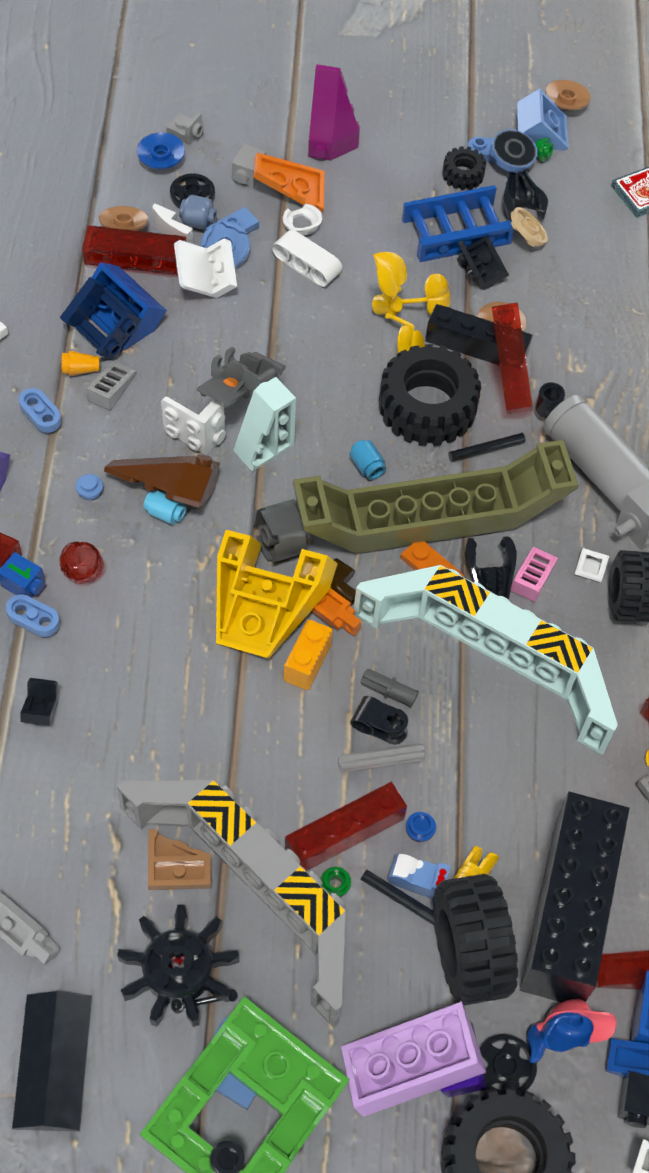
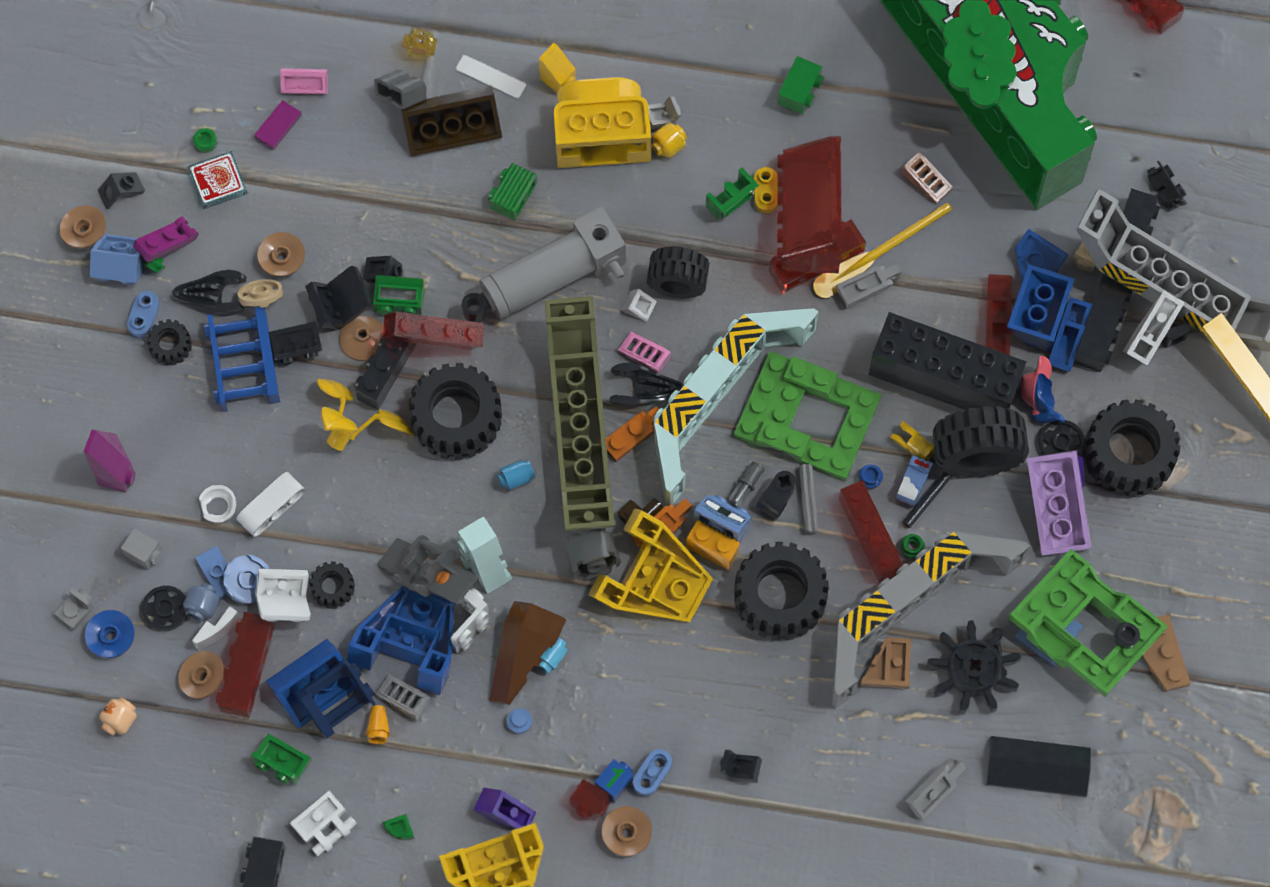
camera: 80 degrees left, 10 degrees up
medium blue plate [19,388,61,433] -> none
clear red hair [59,541,104,584] -> none
orange wing [253,152,325,213] -> none
black bar [448,433,526,462] -> none
tile [490,129,537,173] -> none
none -> black bracket [98,172,145,209]
none -> light nougat head [99,697,137,736]
none -> magenta plate [133,217,199,262]
none -> green bracket [251,733,312,785]
none -> medium nougat dish [257,232,305,277]
none -> black bracket [305,266,371,330]
none -> black tyre [309,561,355,609]
none -> blue wedge [347,586,454,695]
none -> black bracket [363,255,403,283]
none -> green window [373,275,425,316]
none -> medium blue slope [694,494,751,543]
none -> bright green piece [733,351,882,481]
none -> black tyre [734,541,829,641]

